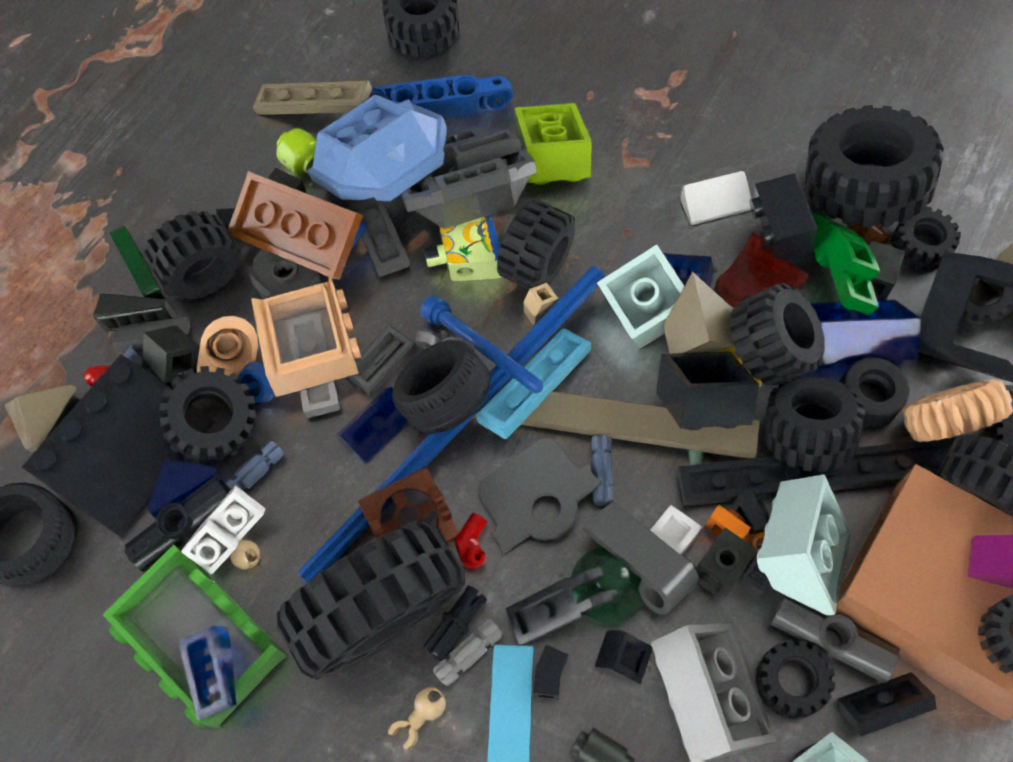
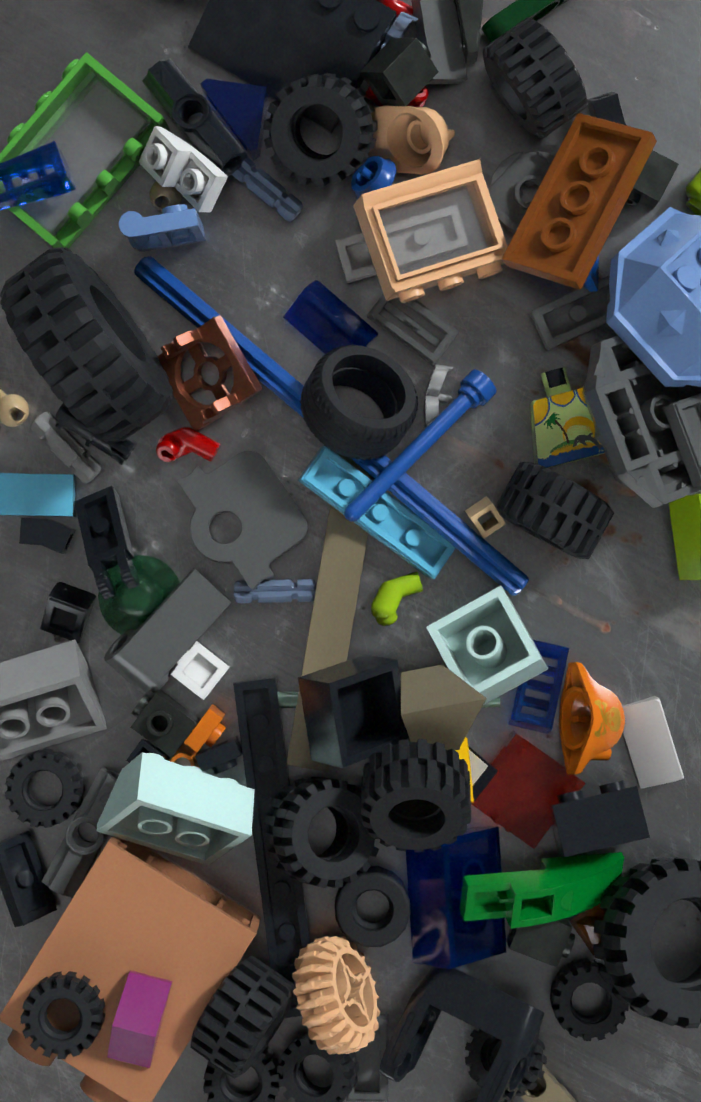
camera: 85 degrees right, 25 degrees up
none -> medium blue plate [119,204,206,252]
none -> lime arm [371,572,423,626]
none -> orange hat [559,662,625,774]

